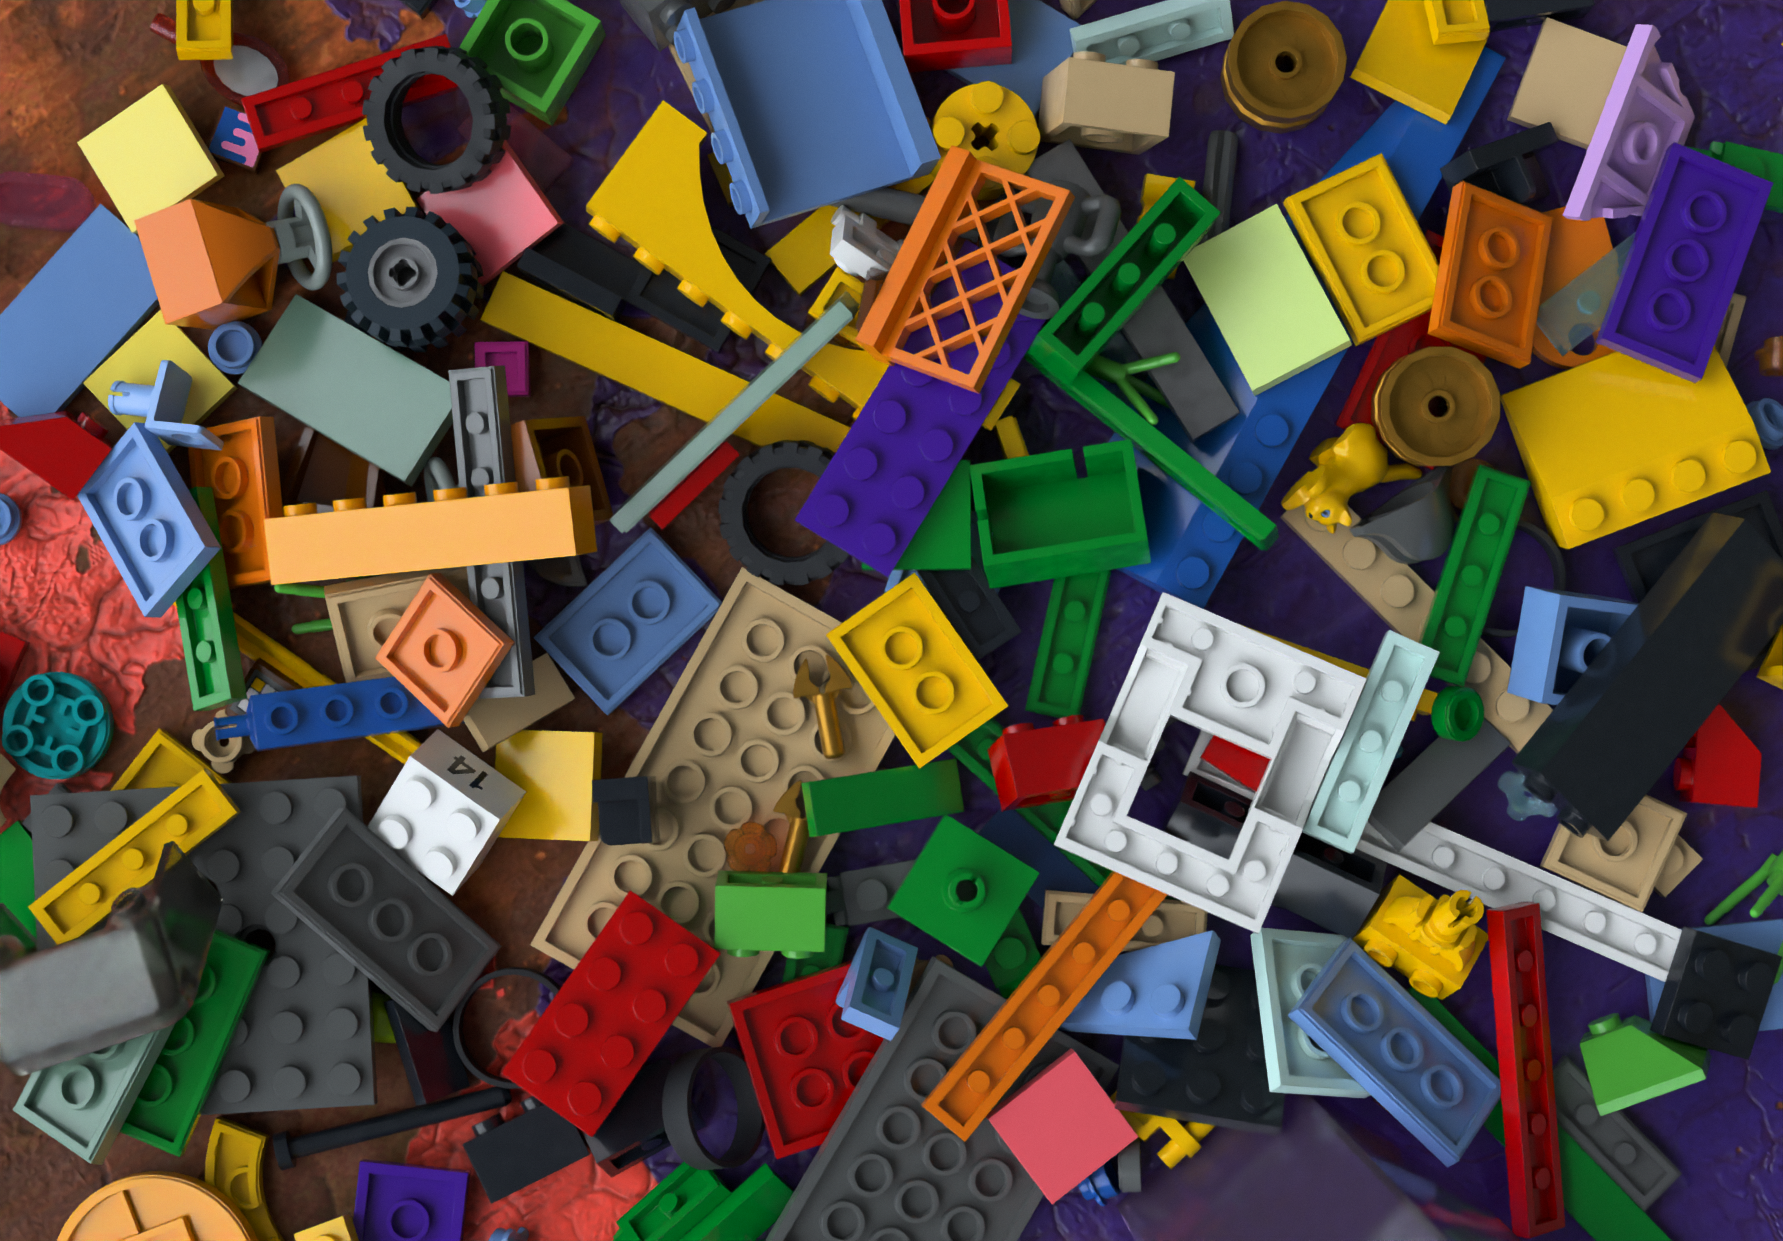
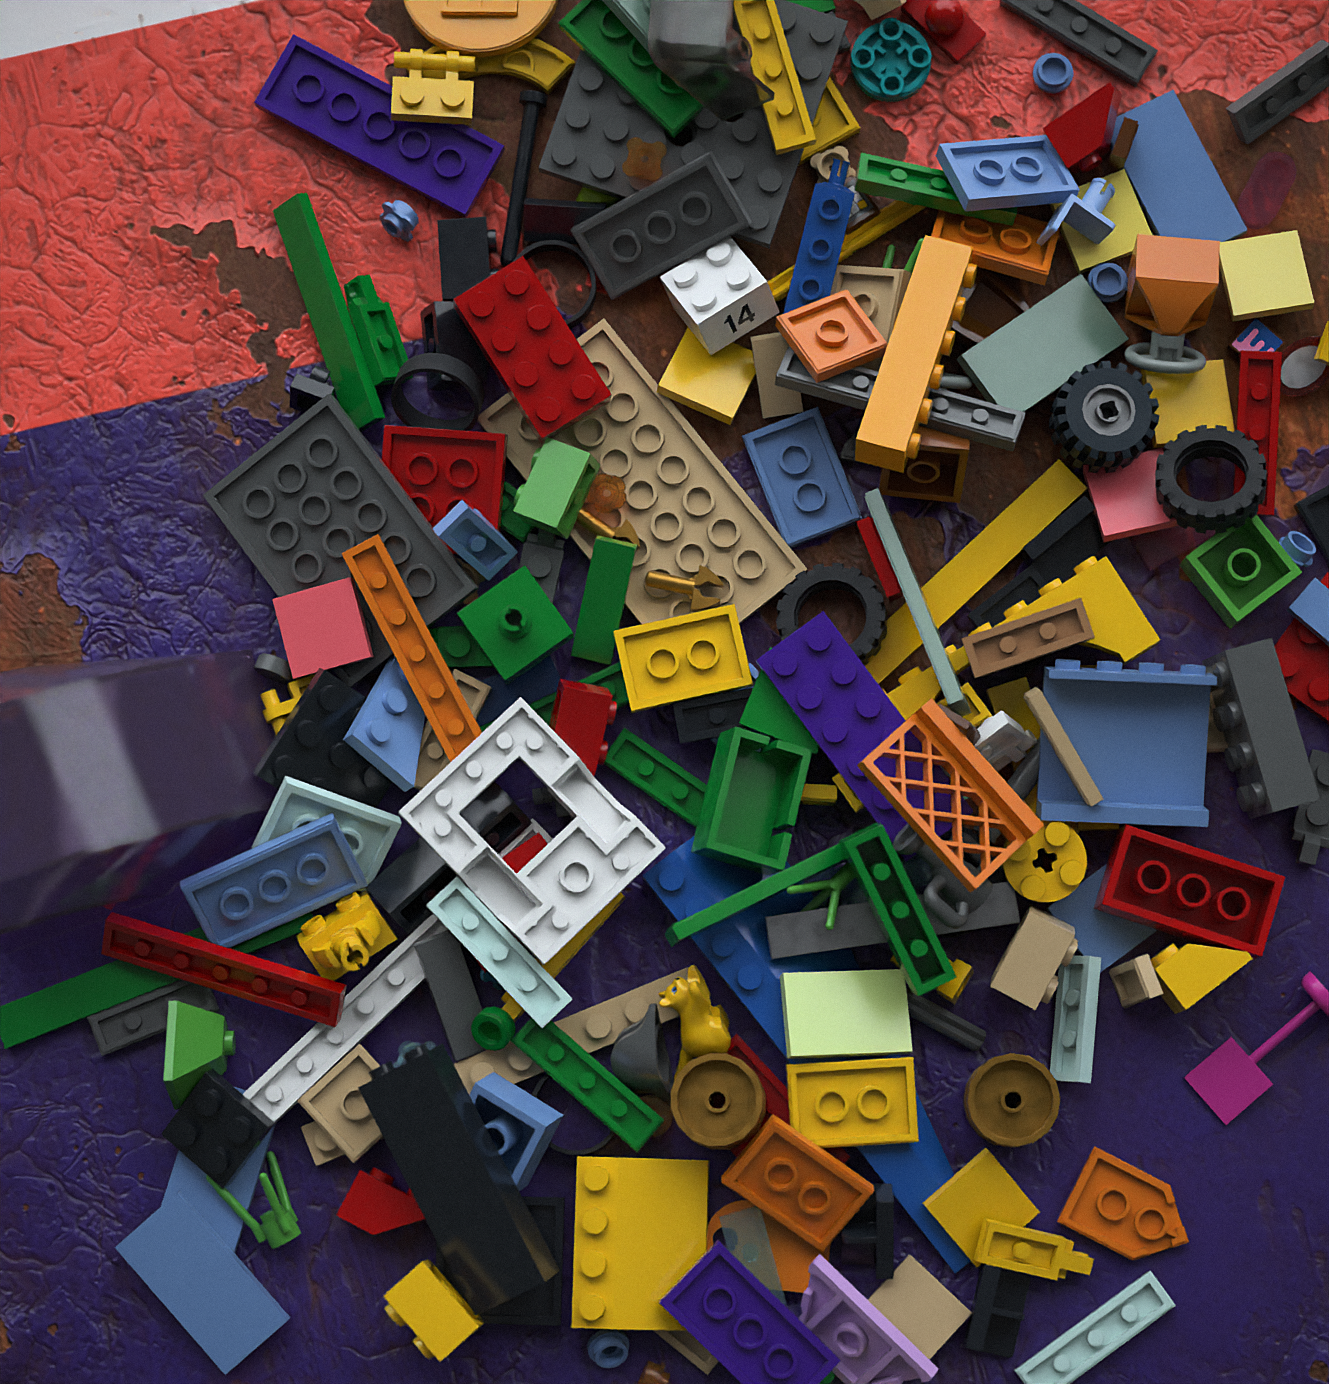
camera: 115 degrees right, 5 degrees down
dark pink tile [475,341,531,397] -> none
black panel [592,776,660,846] -> none
blue plate [1078,1160,1121,1206] -> none
none -> clear orange plate [622,137,667,181]
none -> medium nougat plate [961,598,1095,679]
none -> tan tile [1023,687,1103,806]
none -> reddish brown tile [1107,117,1139,170]

